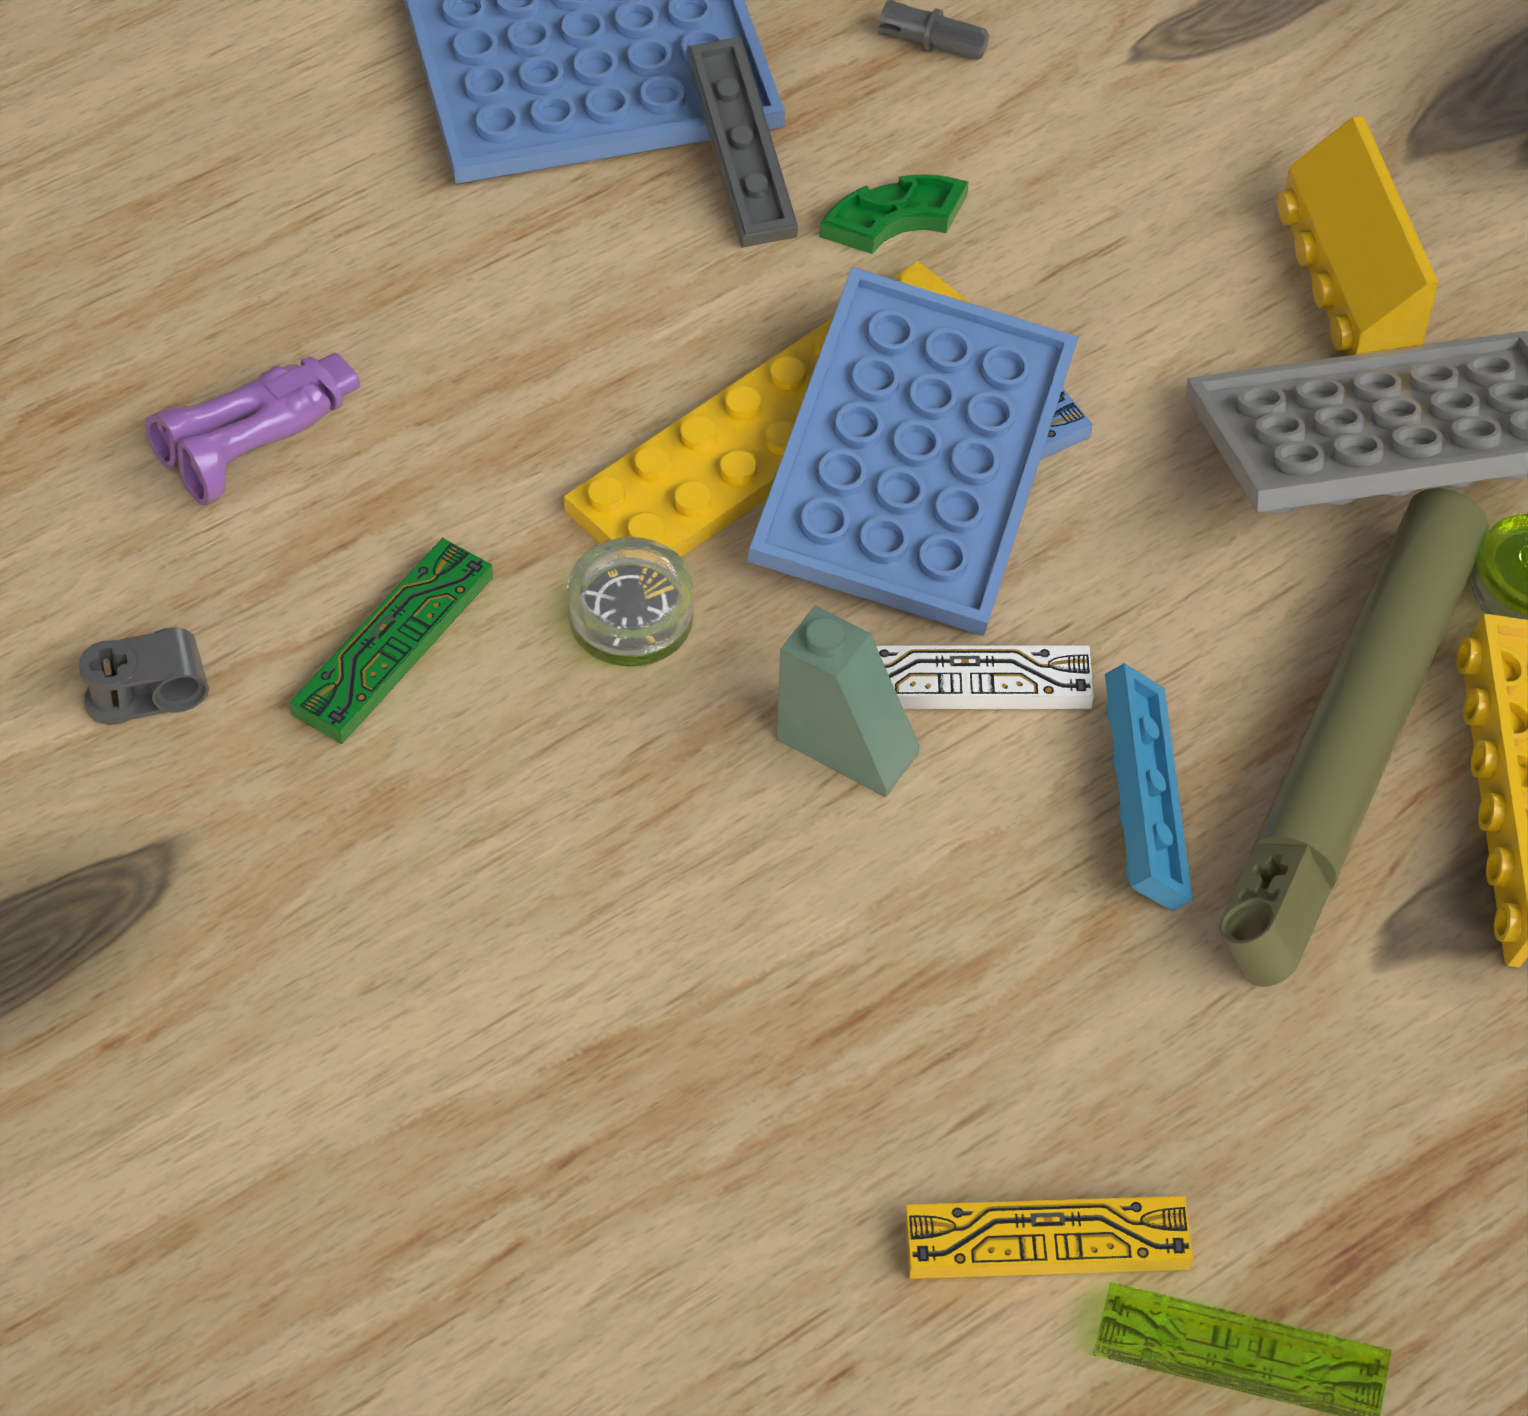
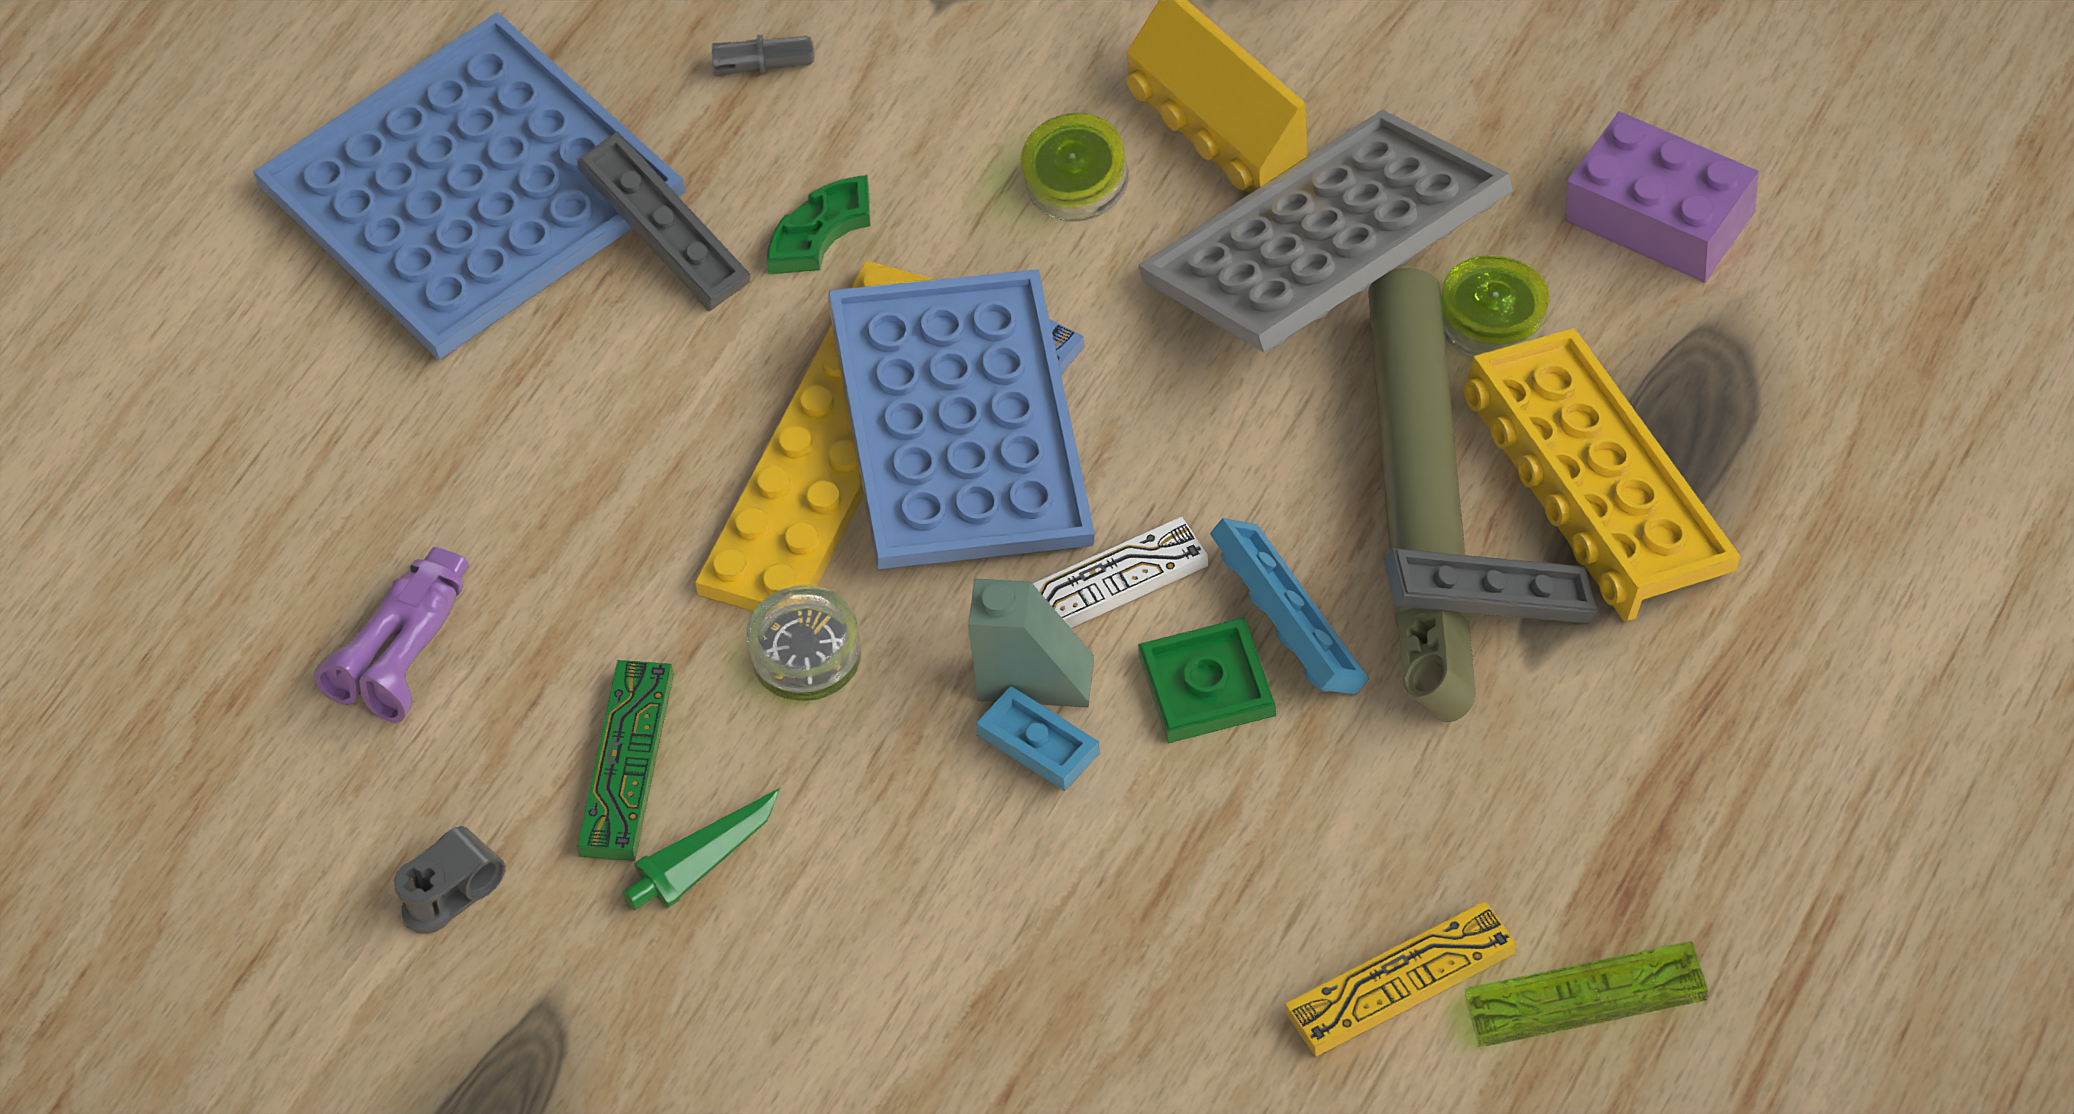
camera: 20 degrees left, 0 degrees up
none -> green bar [622,788,781,911]
none -> dark azure plate [976,686,1100,791]
none -> clear neon green piece [1021,113,1129,221]
none -> green tile [1138,617,1276,743]
none -> dark grey tile [1384,548,1598,624]

